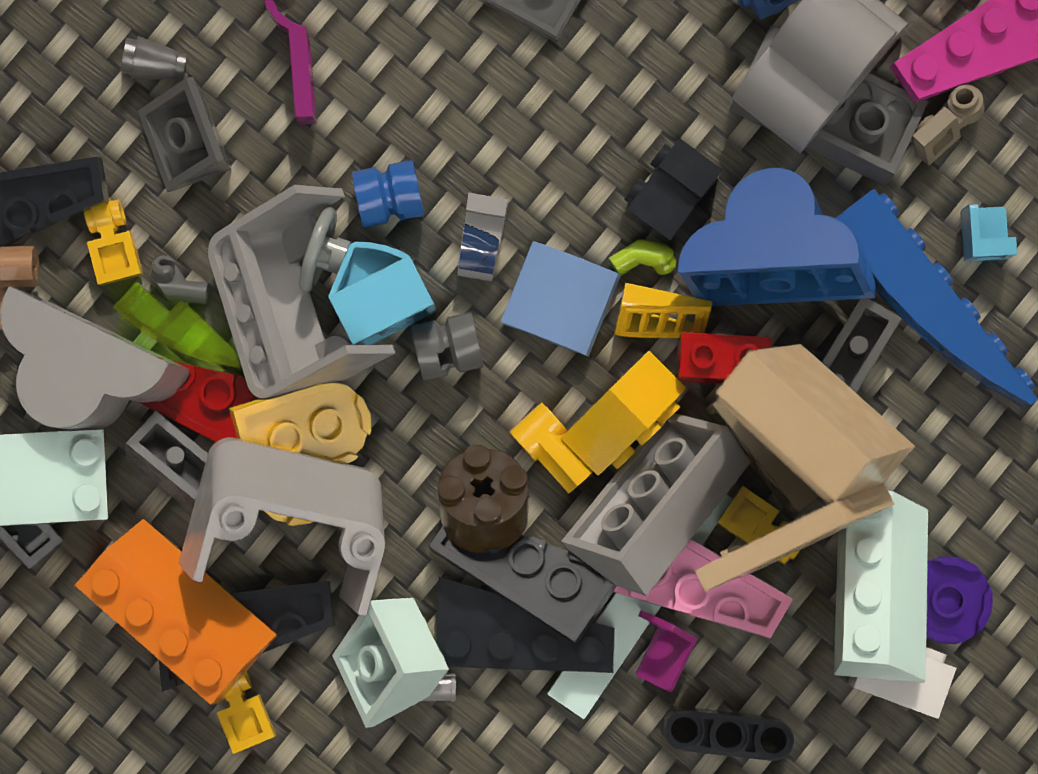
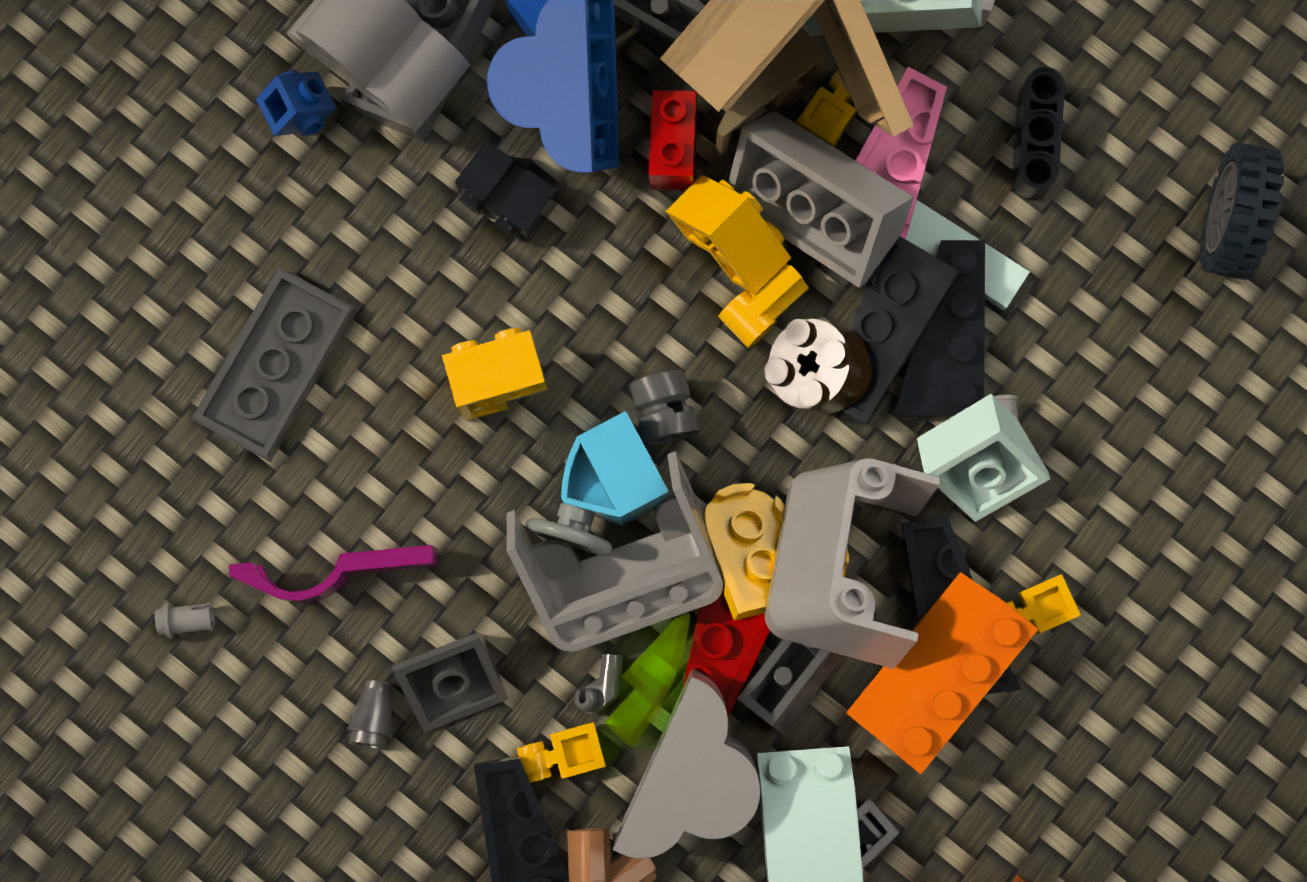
camera: 85 degrees left, 5 degrees down
blue wheel [352,159,424,228] -> none
leg [457,193,508,282] -> none
medium blue slope [501,241,621,357] -> none
lime arm [608,239,677,276] -> none
yellow slope [614,283,712,338] -> none
magenta bracket [636,610,697,692] -> none
none -> yellow brick [442,328,548,421]

